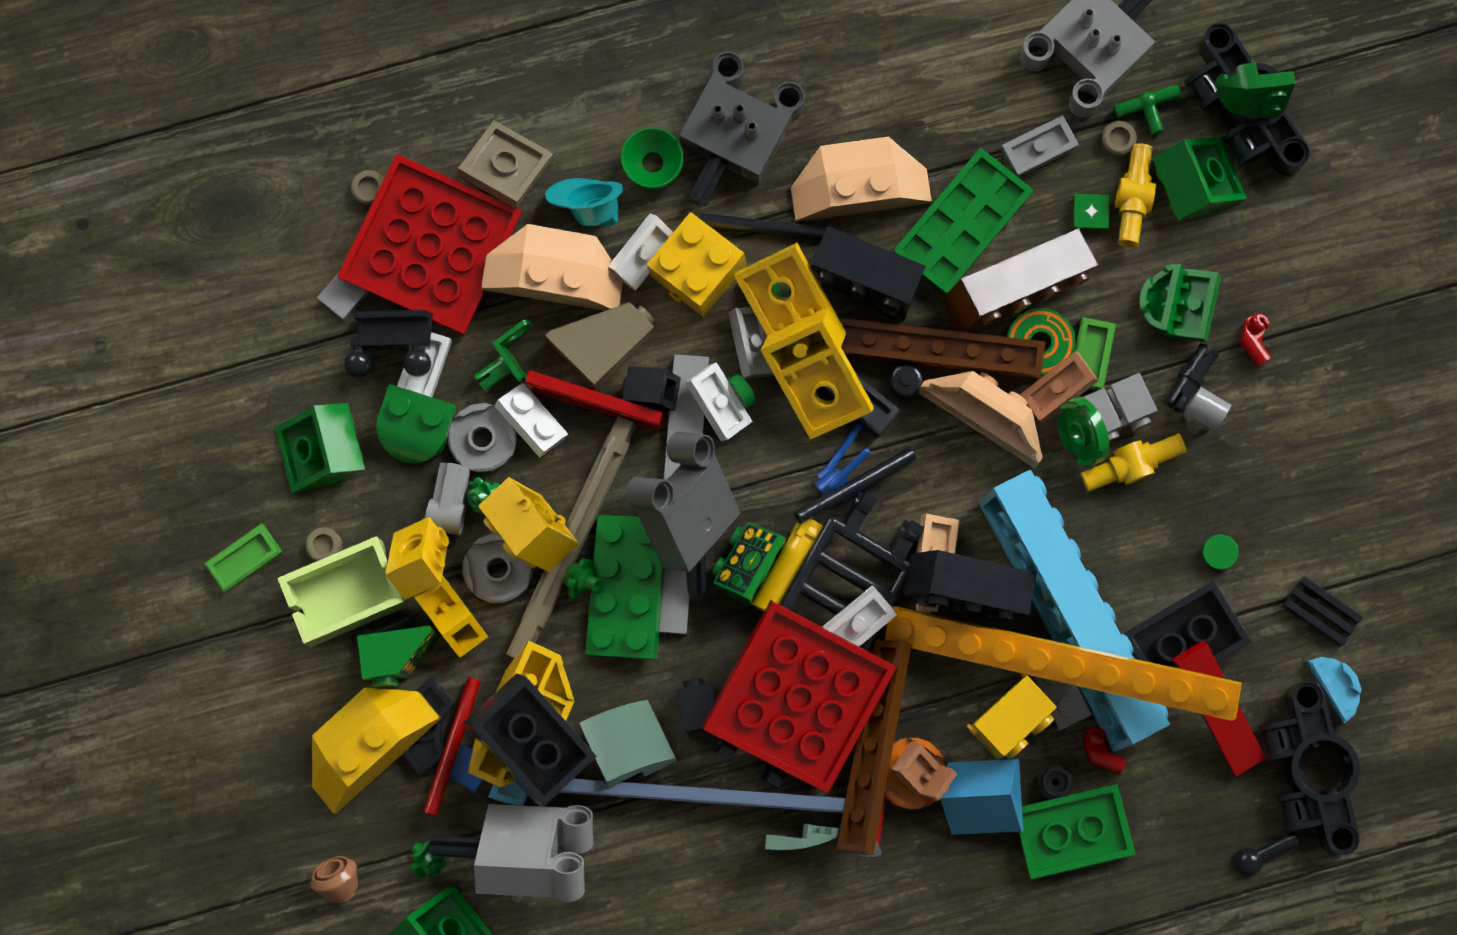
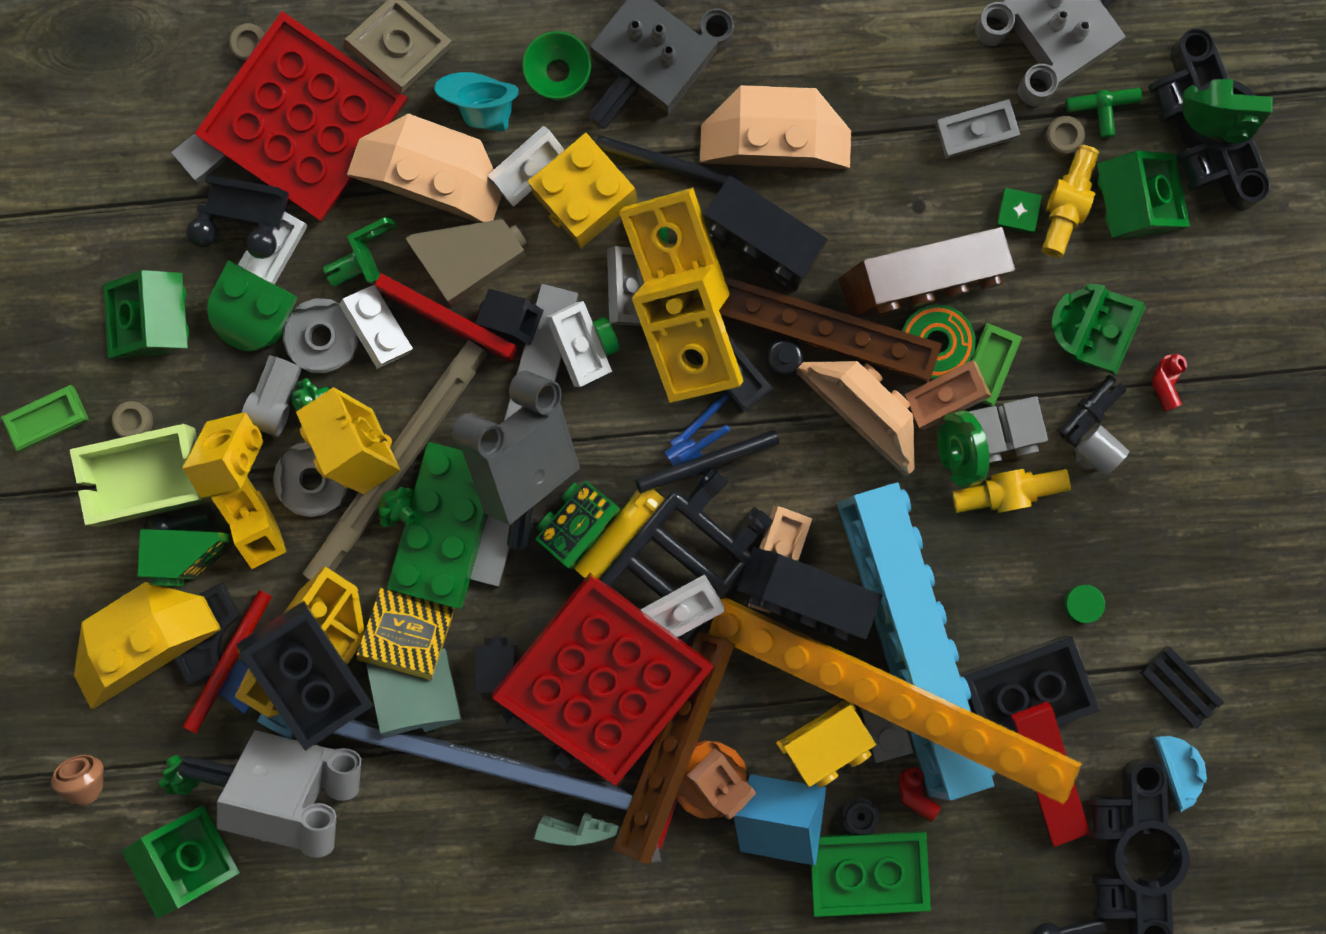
camera: 10 degrees right, 5 degrees up
green plate [893,147,1034,296] -> none
none -> tile [357,588,454,680]

